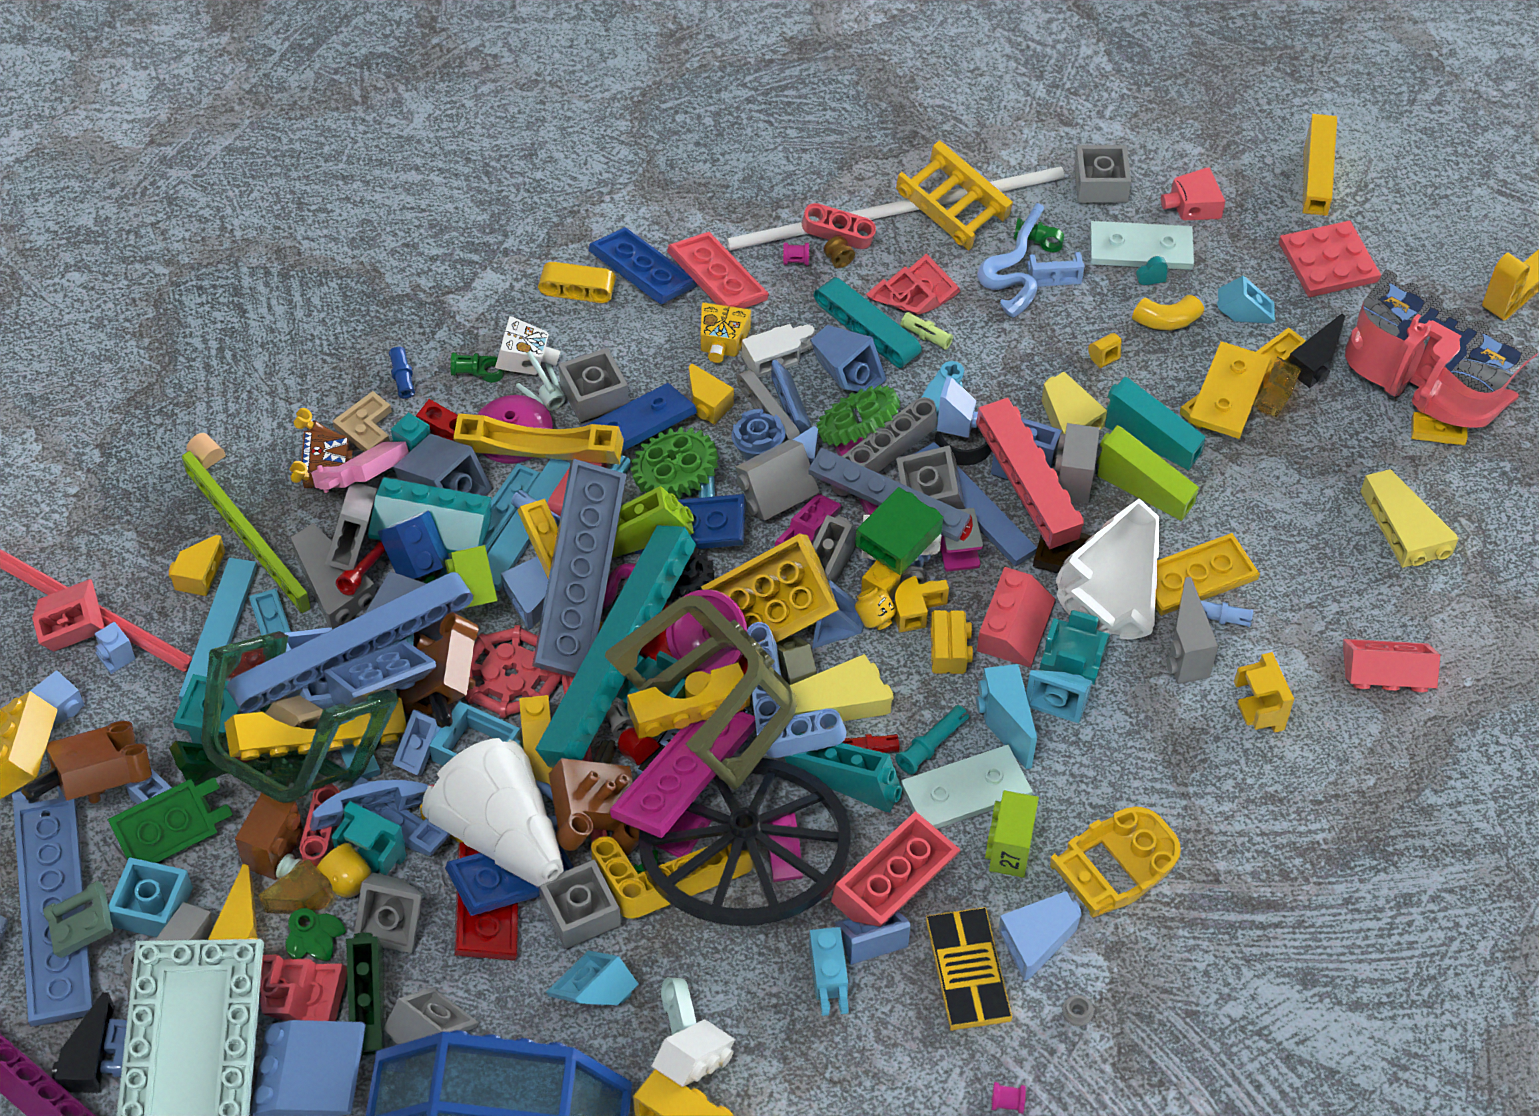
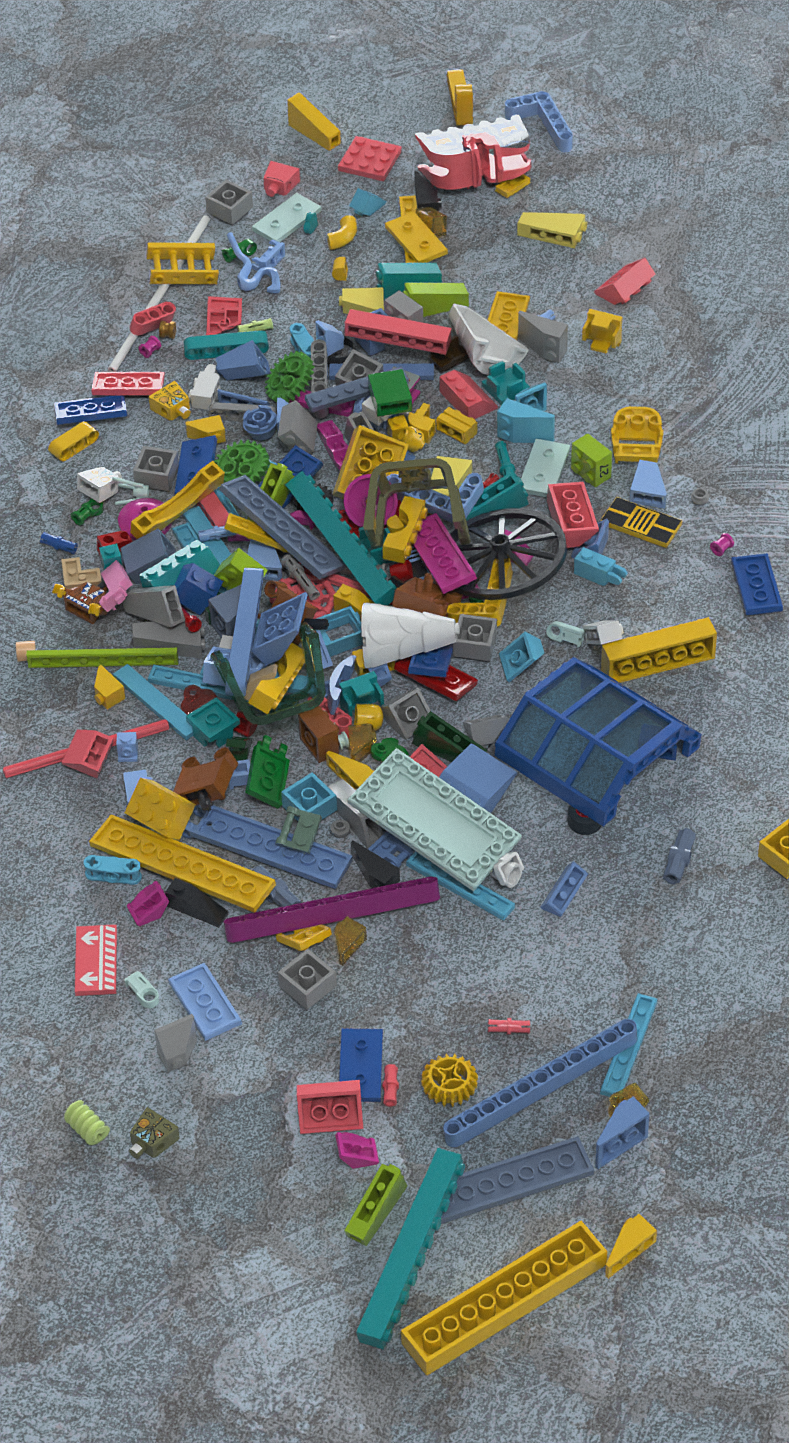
camera: 50 degrees left, 5 degrees down
none -> light grey pin [281,554,320,600]

